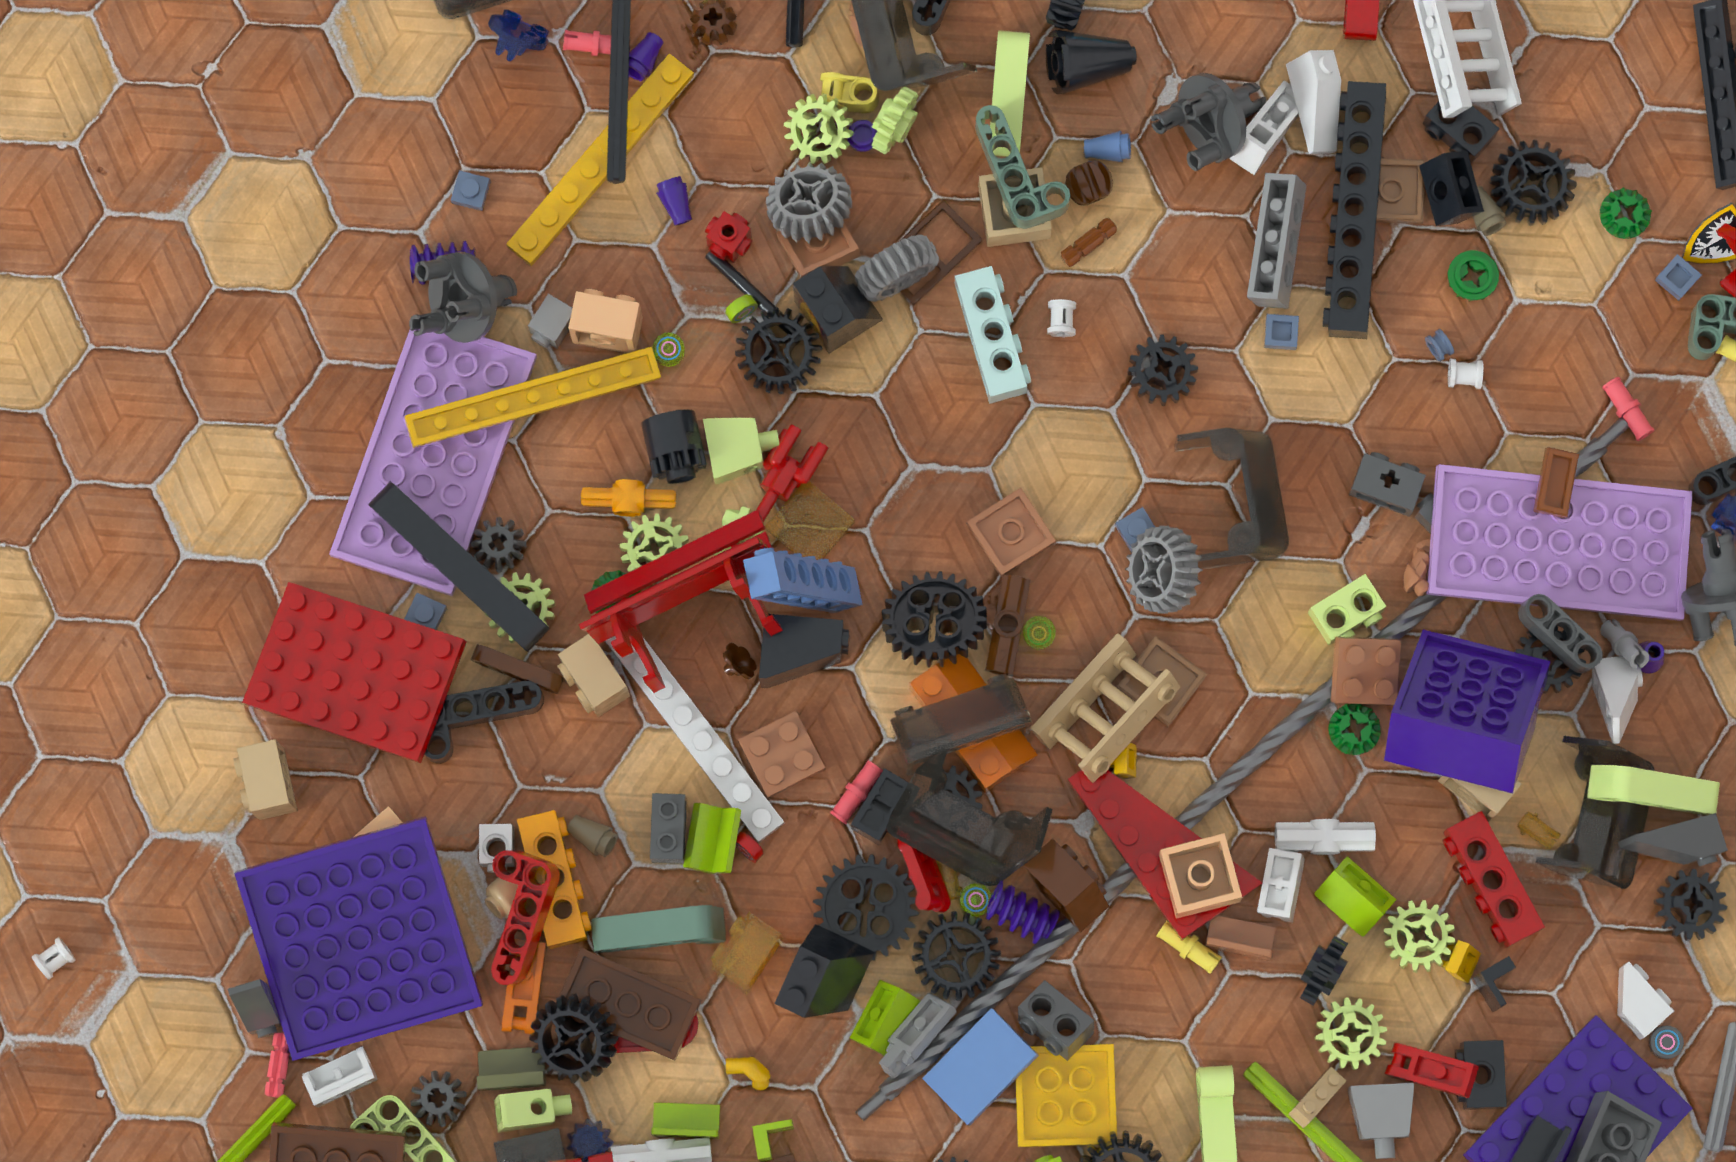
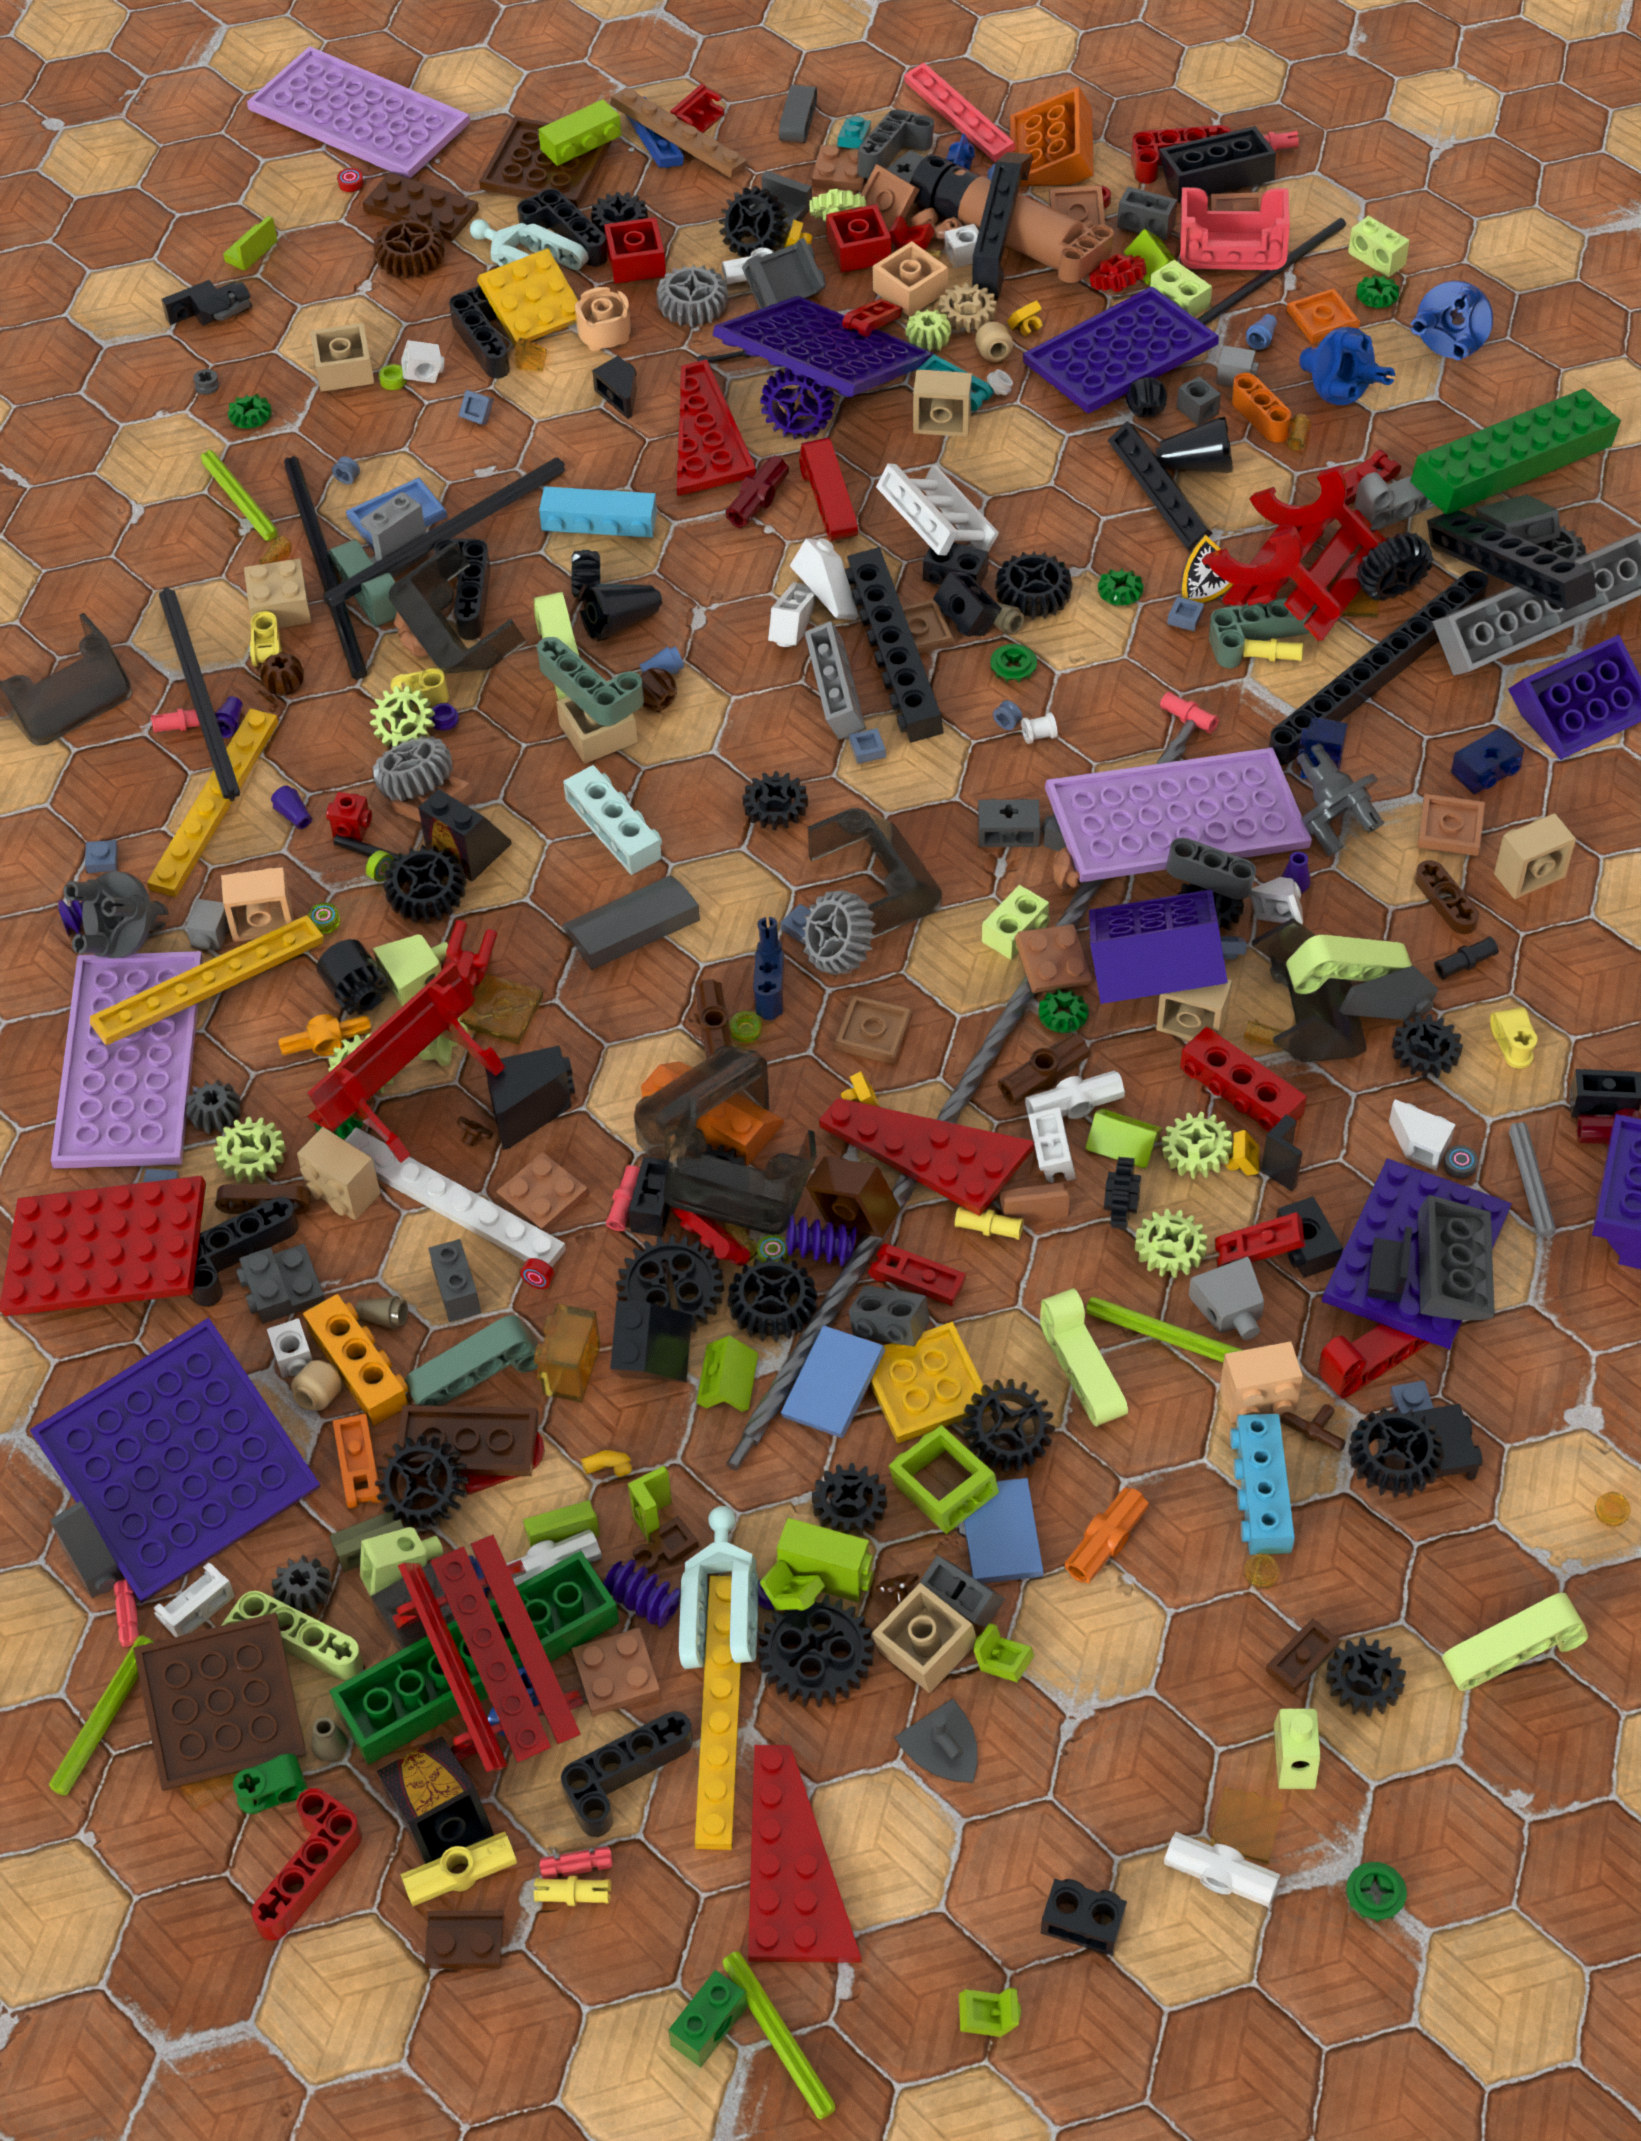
camera: 20 degrees left, 25 degrees down
tan brick [234,739,297,820] -> none
black beam [368,481,550,652] -> none
clear blue plate [488,10,549,61] -> none
red beam [491,850,560,985] -> none
lime panel [683,803,741,874] -> none
medium blue brick [743,548,863,613] -> none
light grey gear [855,235,939,302] -> none
yellowish green gear [871,86,919,155] -> none
light grey hinge [879,993,956,1079] -> none
black gear [882,571,987,668] -> none
reddish brown window [900,200,983,306] -> none
nougat plate [966,488,1056,577] -> none
tan fence [1030,633,1181,783] -> none
white bush [1047,299,1077,337] -> none
dark orange axle [1061,218,1117,267] -> none
dark grey piece [1151,73,1266,171] -> none
light nougat brick [1159,833,1242,919] -> none
tan piece [1288,1067,1346,1128] -> none
dark orange tile [1533,447,1579,518] -> none
light grey pin [1600,619,1649,669] -> none
none -> dark grey plate [236,1244,325,1324]
none -> dark grey slope [563,875,700,970]
none -> dark blue beam [753,917,784,1020]
none -> red plate [867,1244,966,1306]
none -> reddish brown piece [998,1033,1090,1104]
none -> sand blue plate [1220,936,1246,959]

